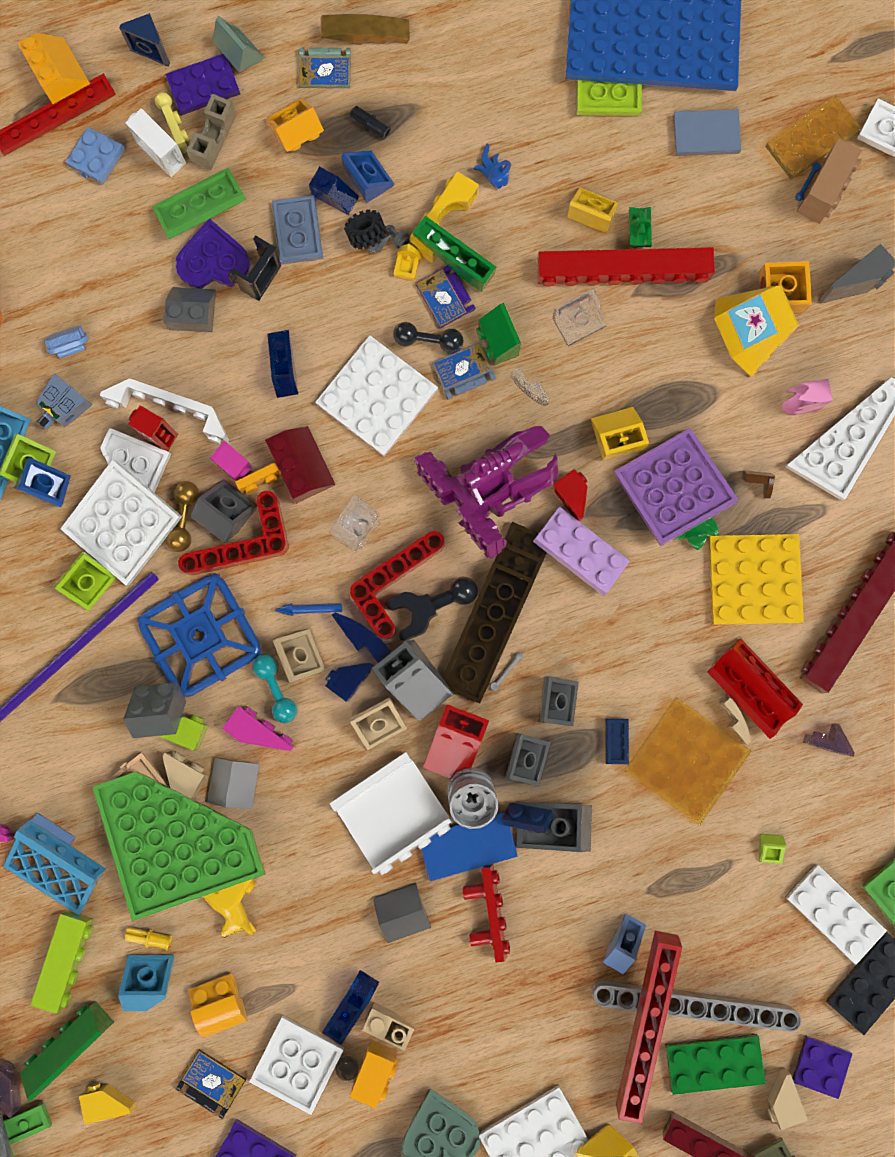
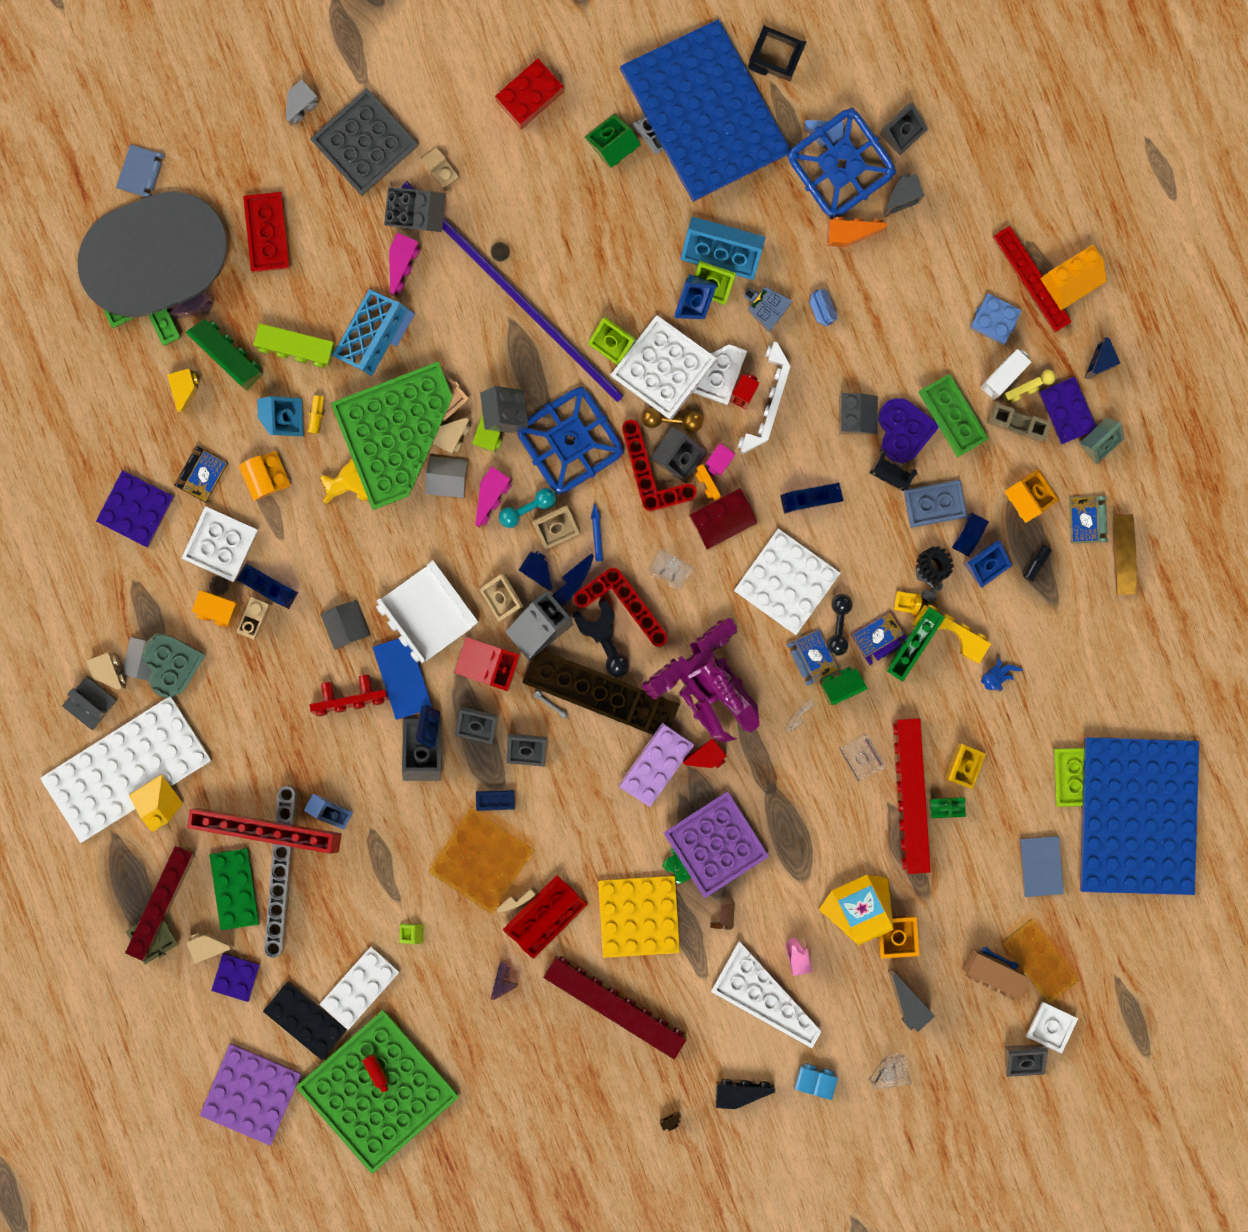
camera: 80 degrees right, 5 degrees up
light grey wheel [447,768,498,829] -> none
yellow slope [591,407,649,461] -> none

